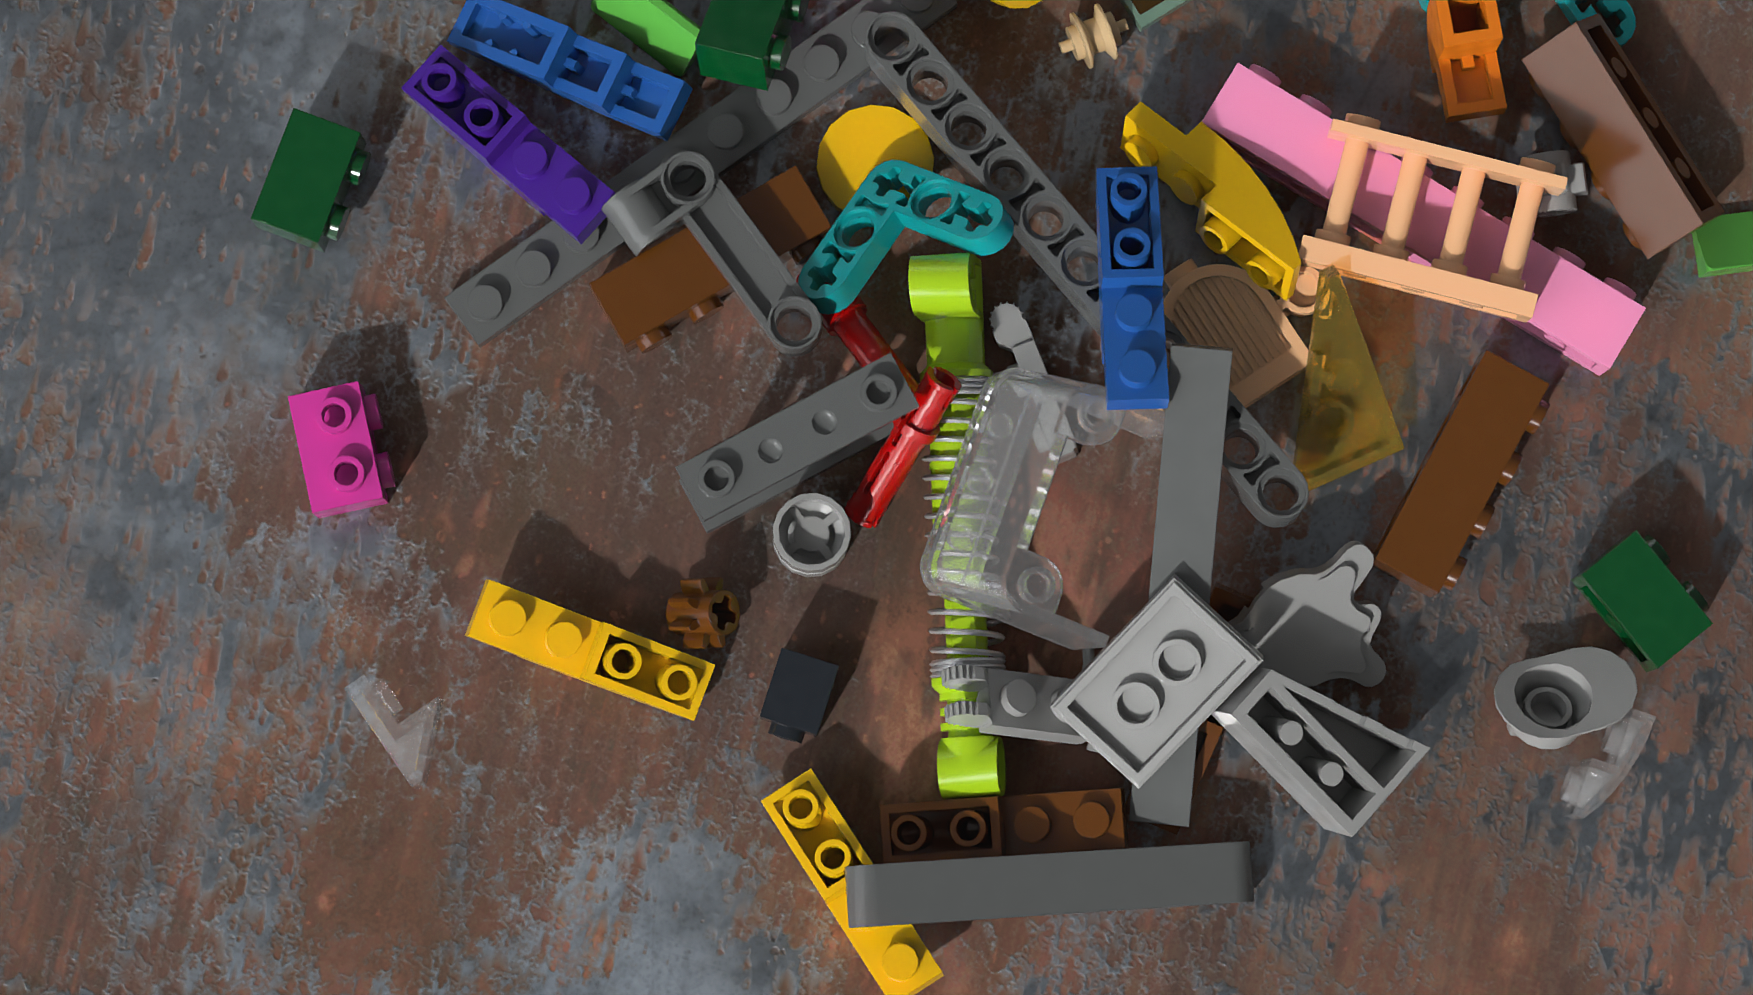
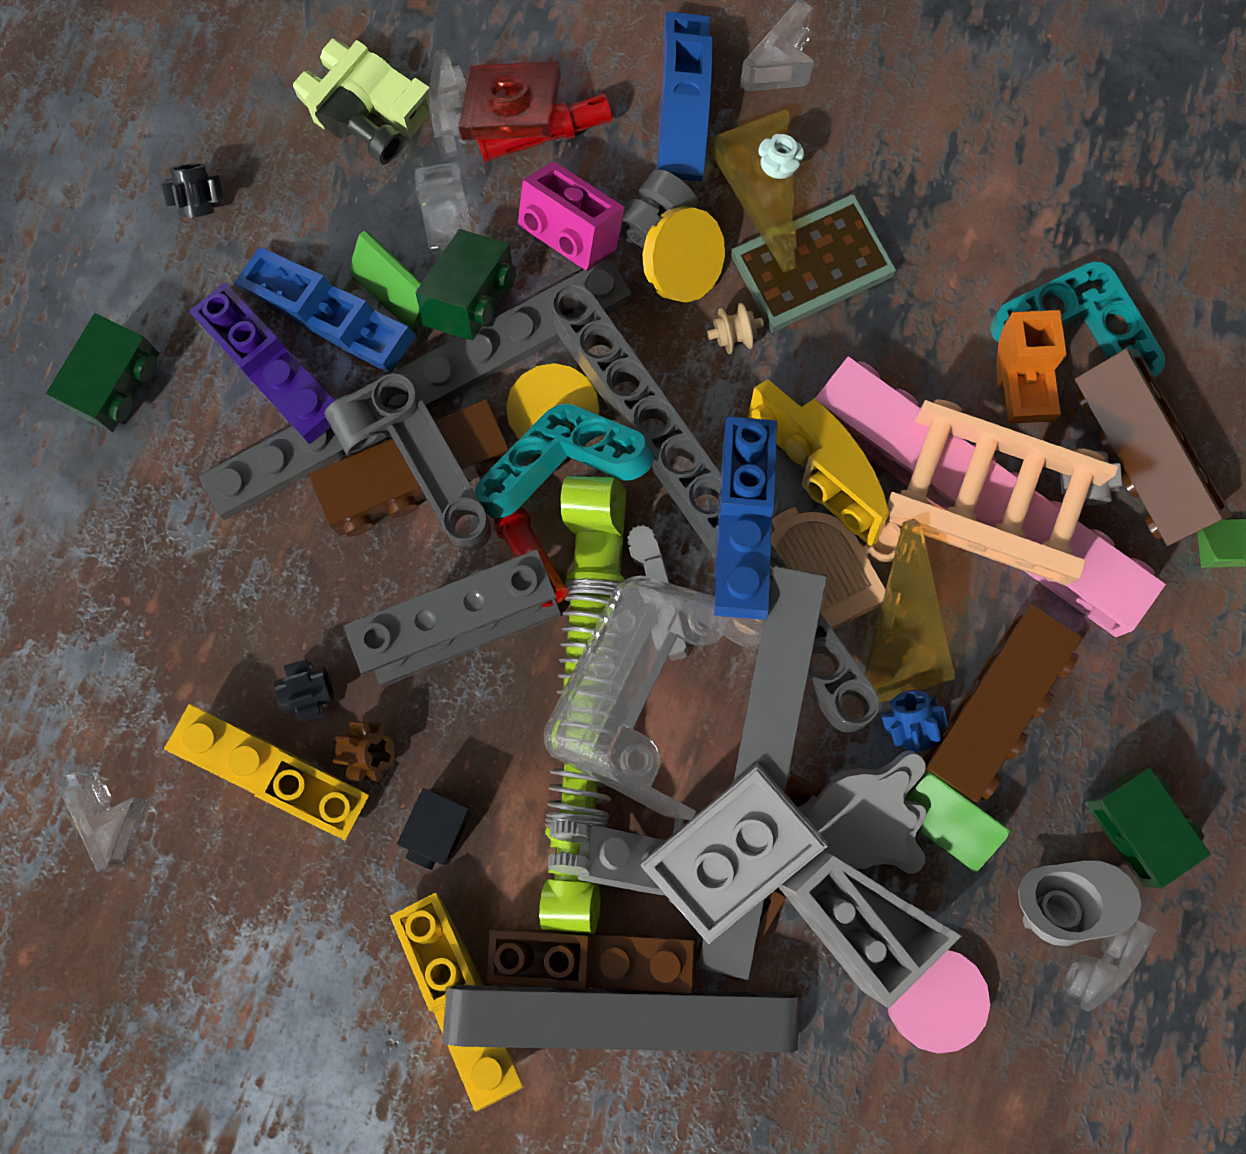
camera: 15 degrees right, 5 degrees down
dark pink brick [288,381,395,519] -> none
light grey wheel [773,493,851,577] -> none
red pin [844,366,962,528] -> none
none -> black gear [274,659,334,723]
none -> blue gear [882,690,948,752]
none -> bright pink tile [888,950,991,1054]
none -> bright green slope [905,772,1011,873]

